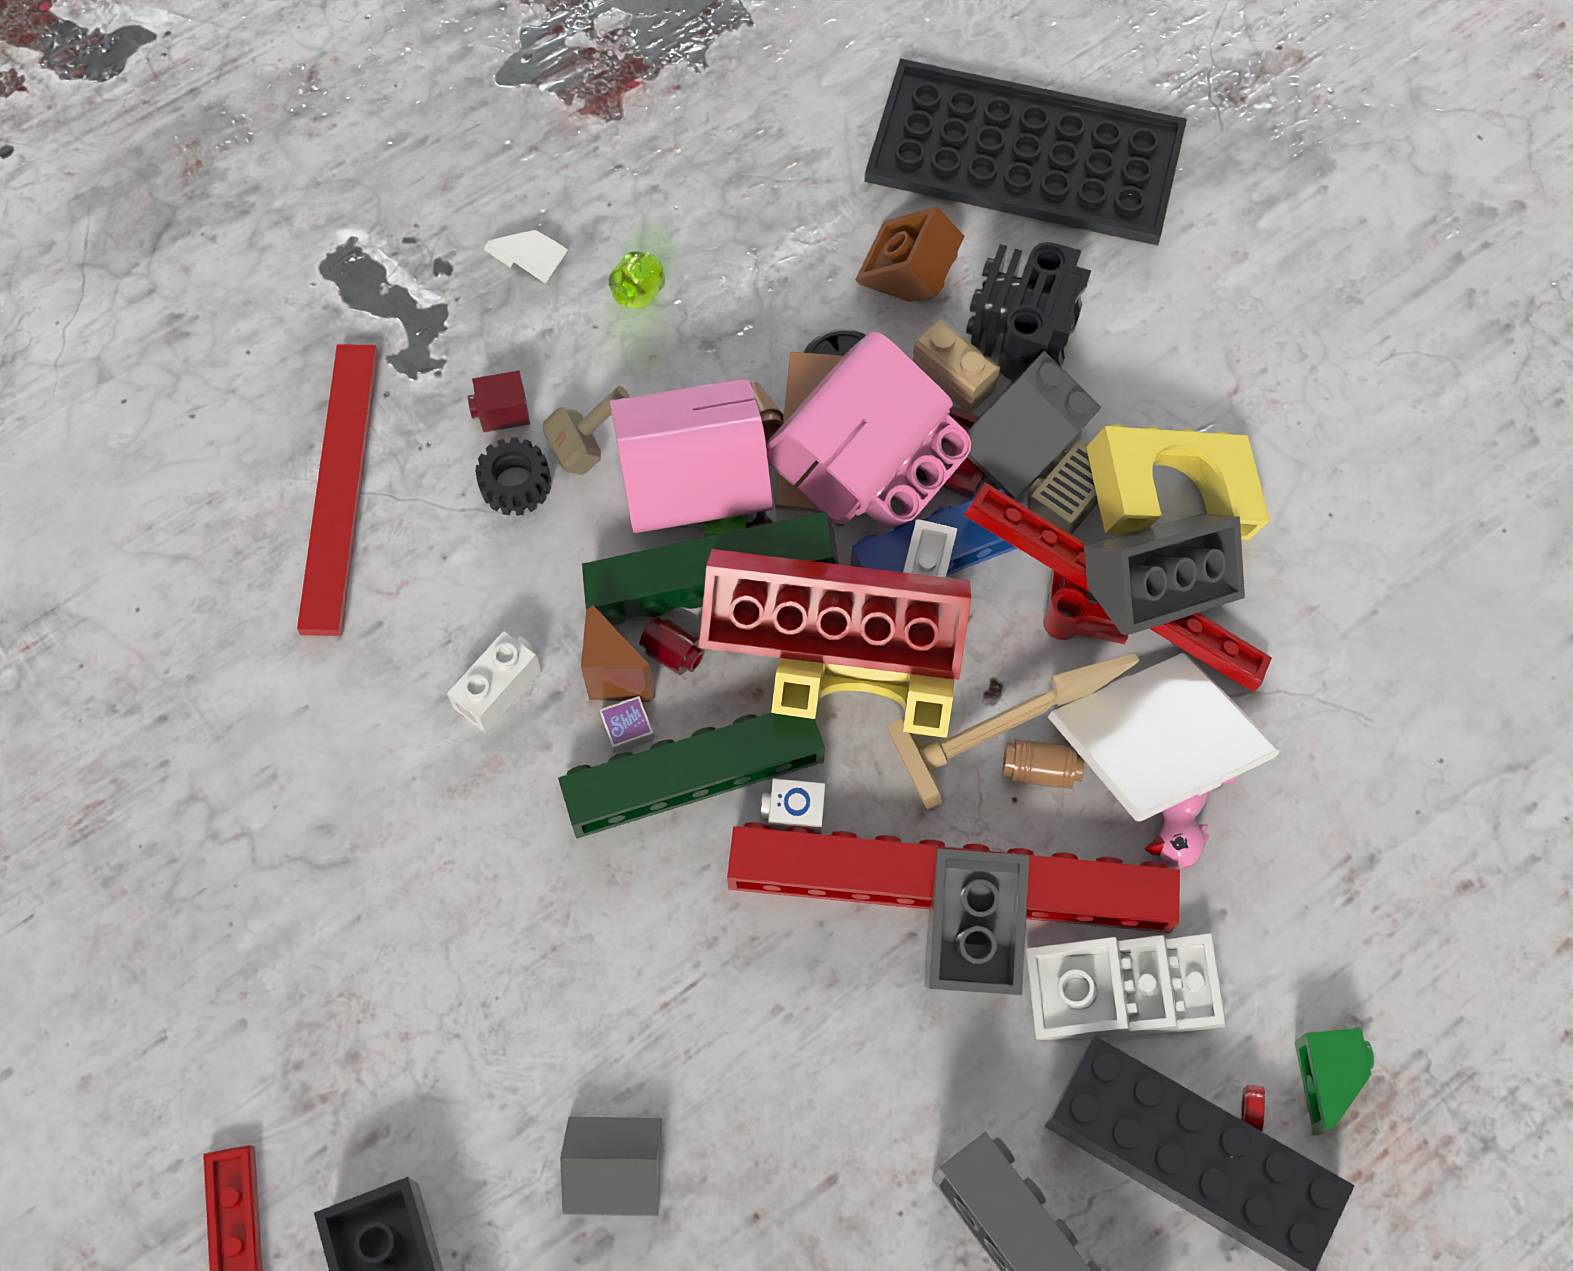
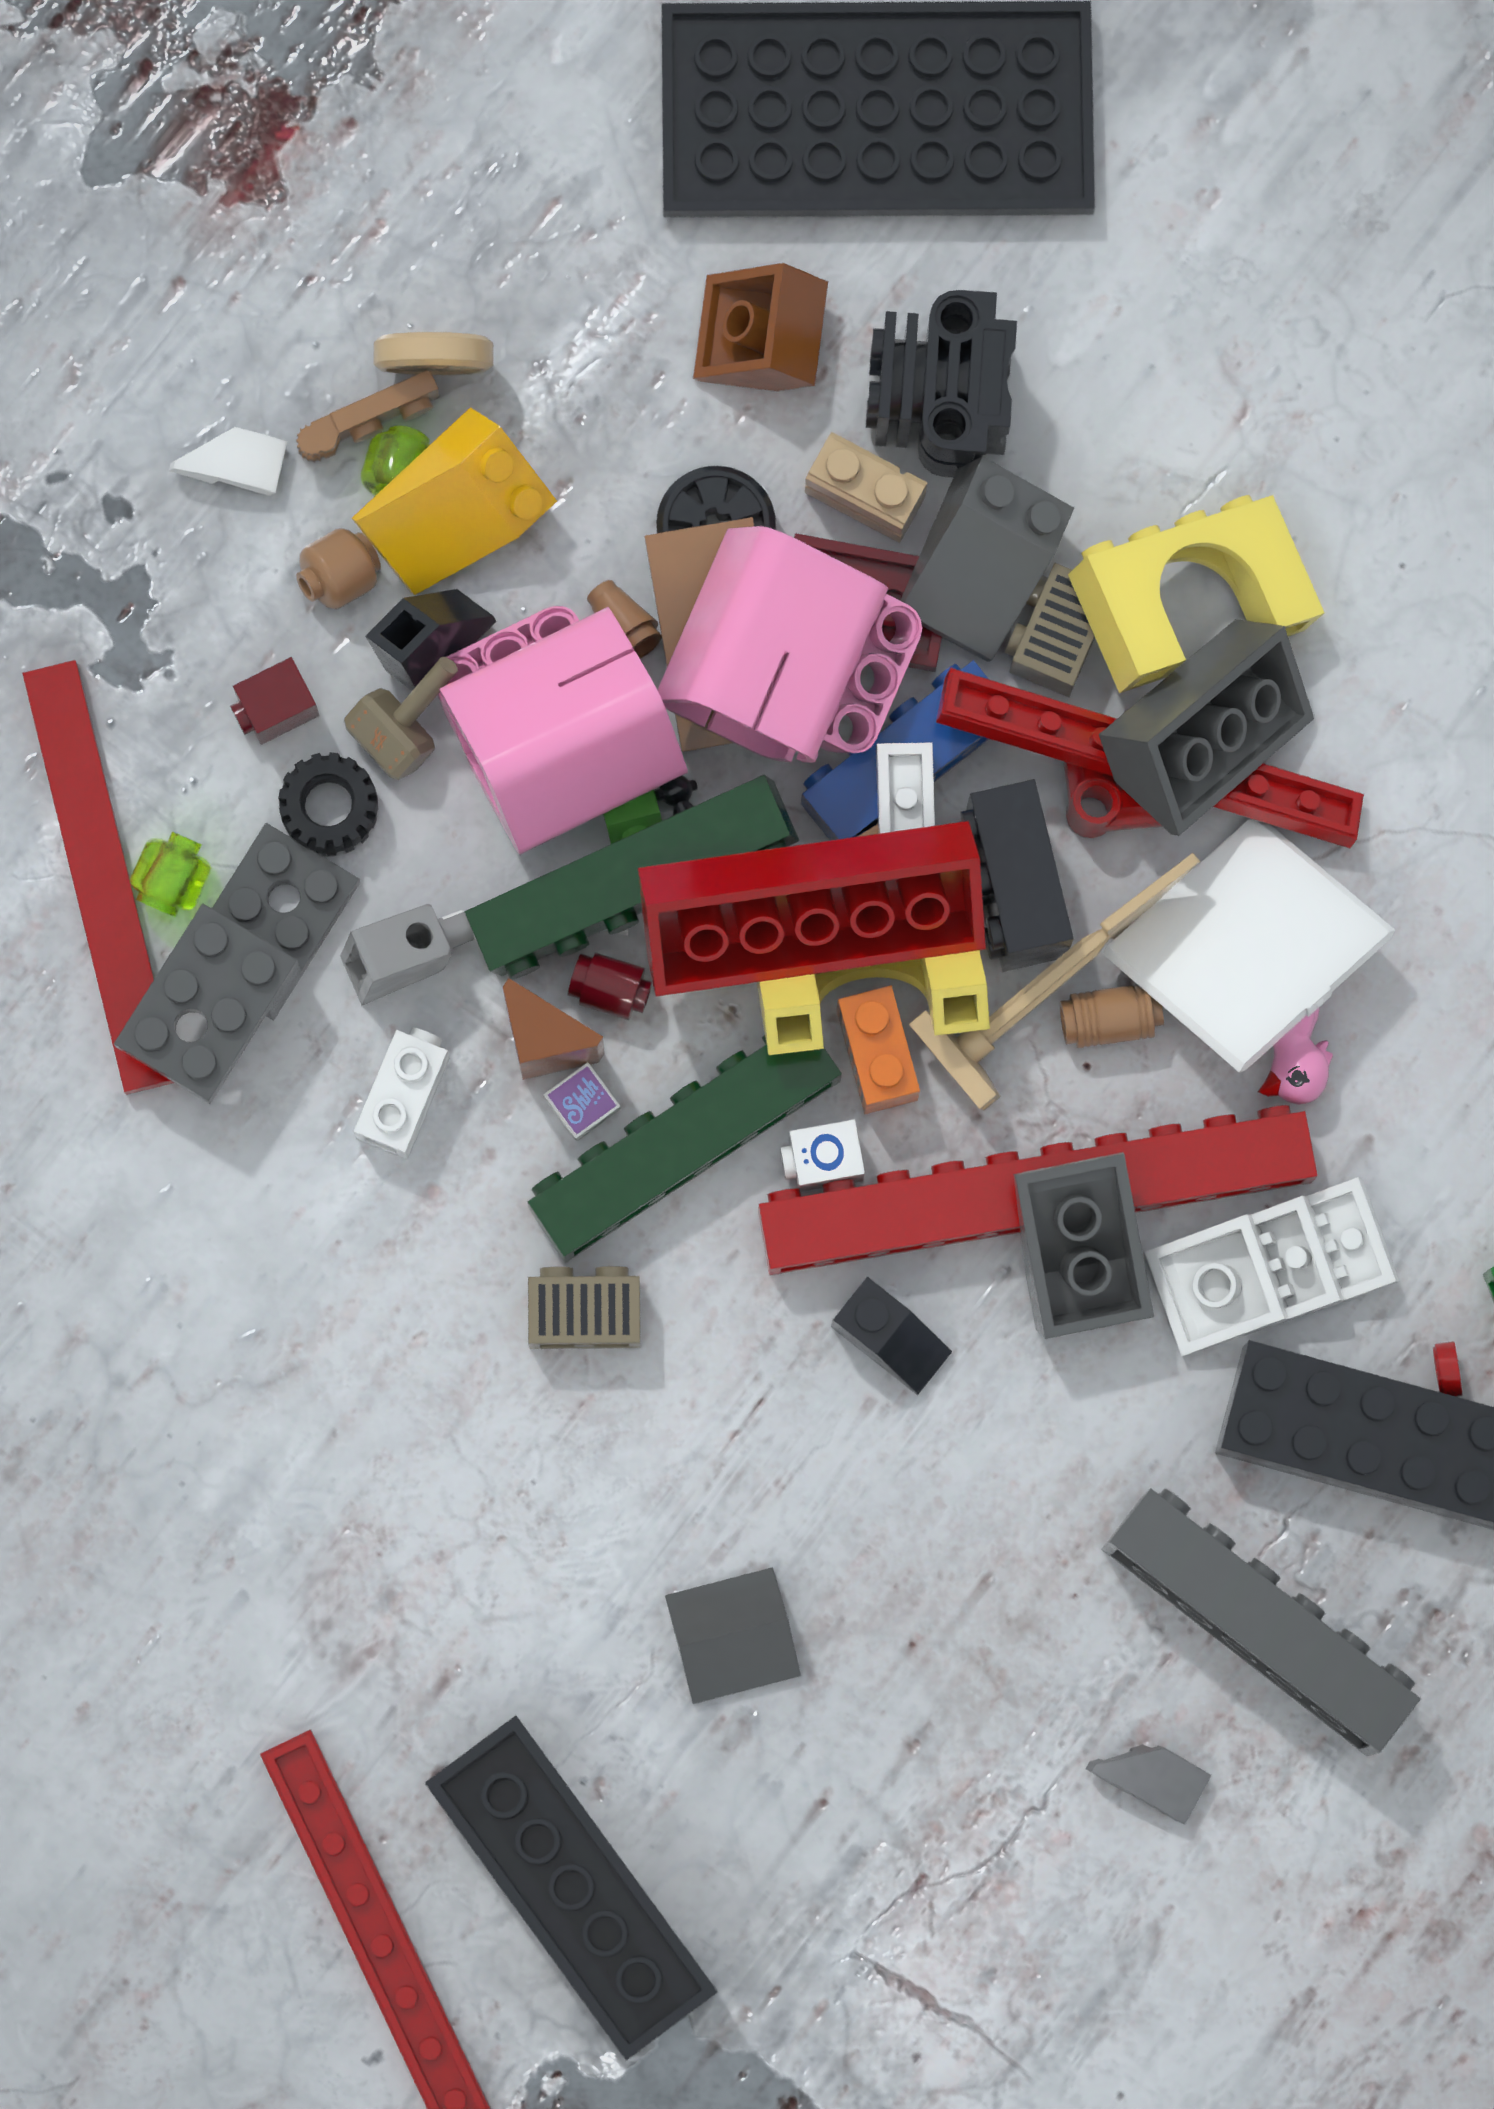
camera: 20 degrees left, 15 degrees up
none -> dark grey bracket [114,823,360,1104]
none -> clear neon green head [130,831,212,917]
none -> medium nougat hinge [296,370,439,463]
none -> medium nougat head [296,528,381,609]
none -> light grey torso [340,904,474,1005]
none -> yellow slope [352,407,557,595]
none -> black slope [365,589,497,690]
none -> tan wheel [373,332,493,375]
none -> dark tan brick [528,1266,640,1349]
none -> black slope [831,1276,952,1396]
none -> orange brick [836,985,920,1115]
none -> black brick [960,779,1074,972]

